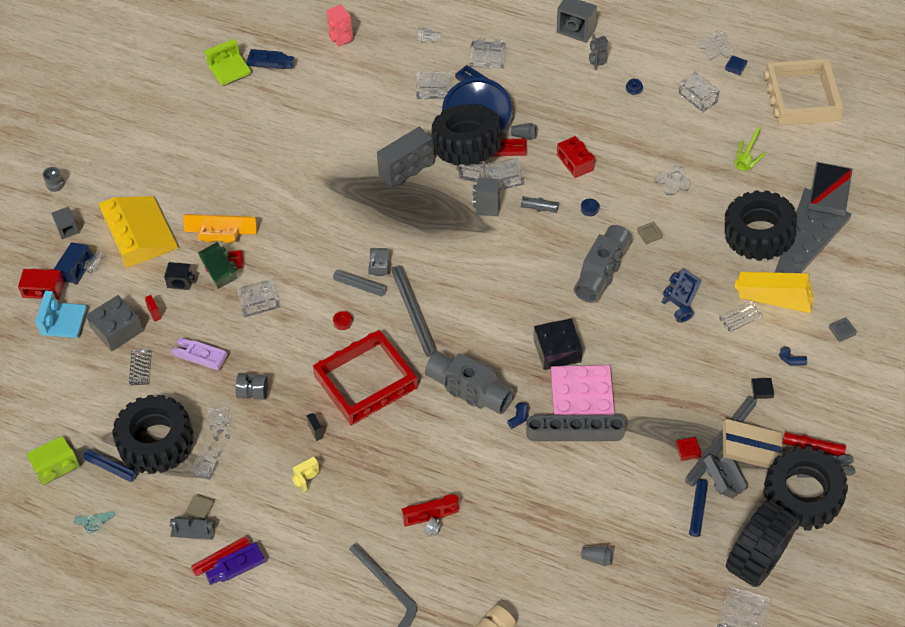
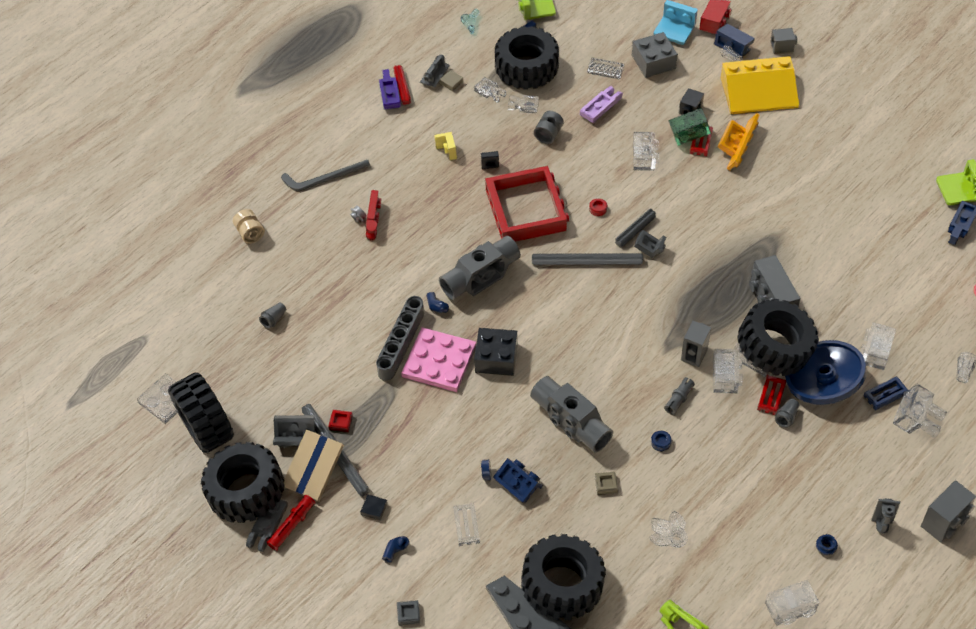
camera: 110 degrees right, 0 degrees up
dark grey wheel [42,167,64,192] -> none
red tile [145,295,161,322] -> none
red brick [557,136,595,179] -> none
dark blue axle [689,480,708,537] -> none
yellow slope [735,272,814,313] -> none

